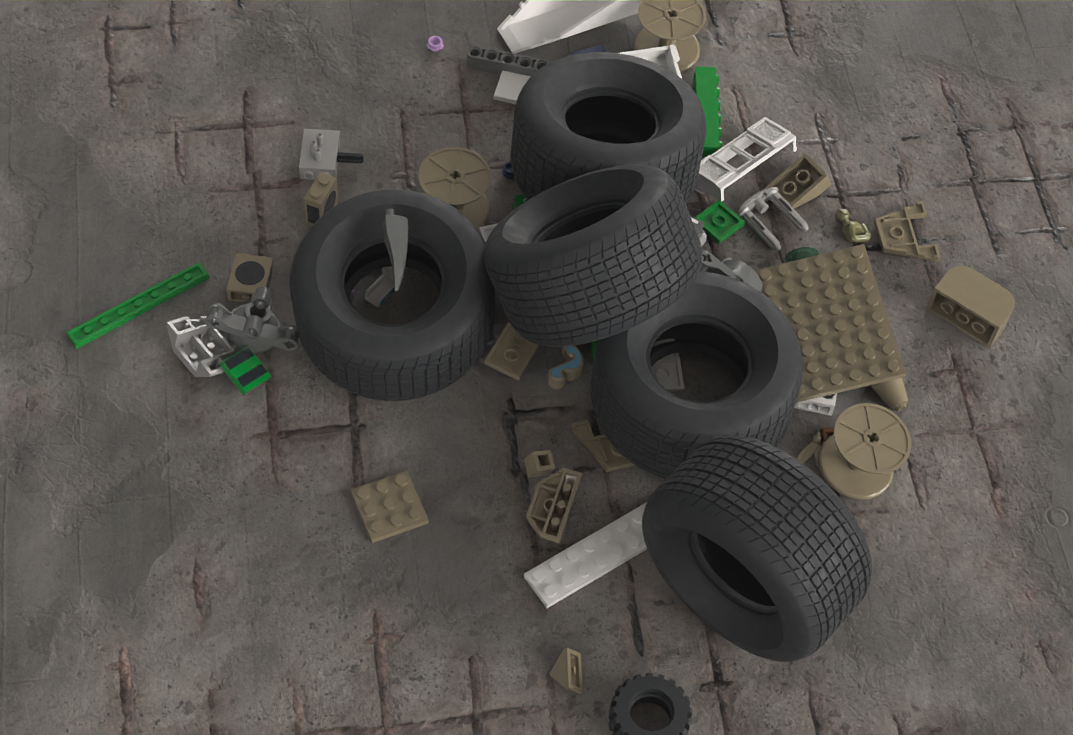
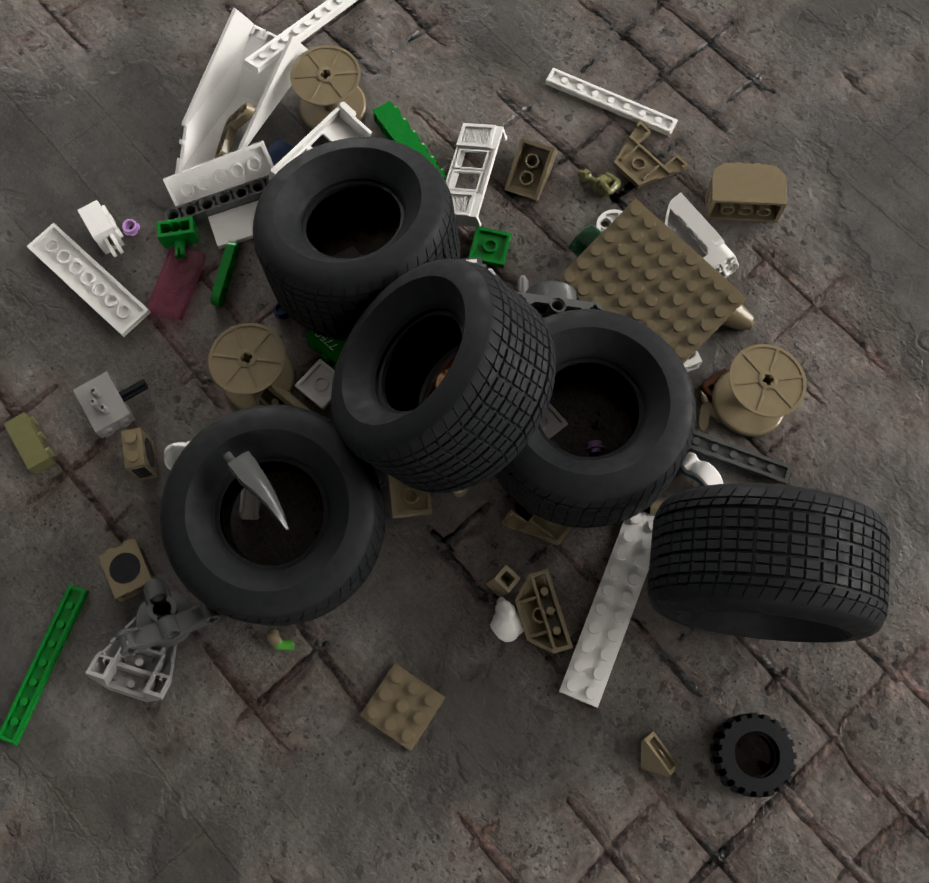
camera: 25 degrees left, 15 degrees up
tile [219,346,272,395] -> none
light grey piece [738,187,808,251] -> none
none -> olive brick [4,412,56,475]
none -> white plate [27,223,151,337]
none -> white brick [78,200,125,258]
none -> clear pink tile [147,246,206,320]
none -> green brick [156,216,199,260]
none -> white plate [163,140,274,207]
none -> green beam [210,241,240,307]
none -> dark tan beam [215,102,255,158]
none -> arm [267,629,294,651]
none -> white hair [490,597,524,643]
none -> white tile [545,68,678,137]
none -> white panel [665,192,739,278]

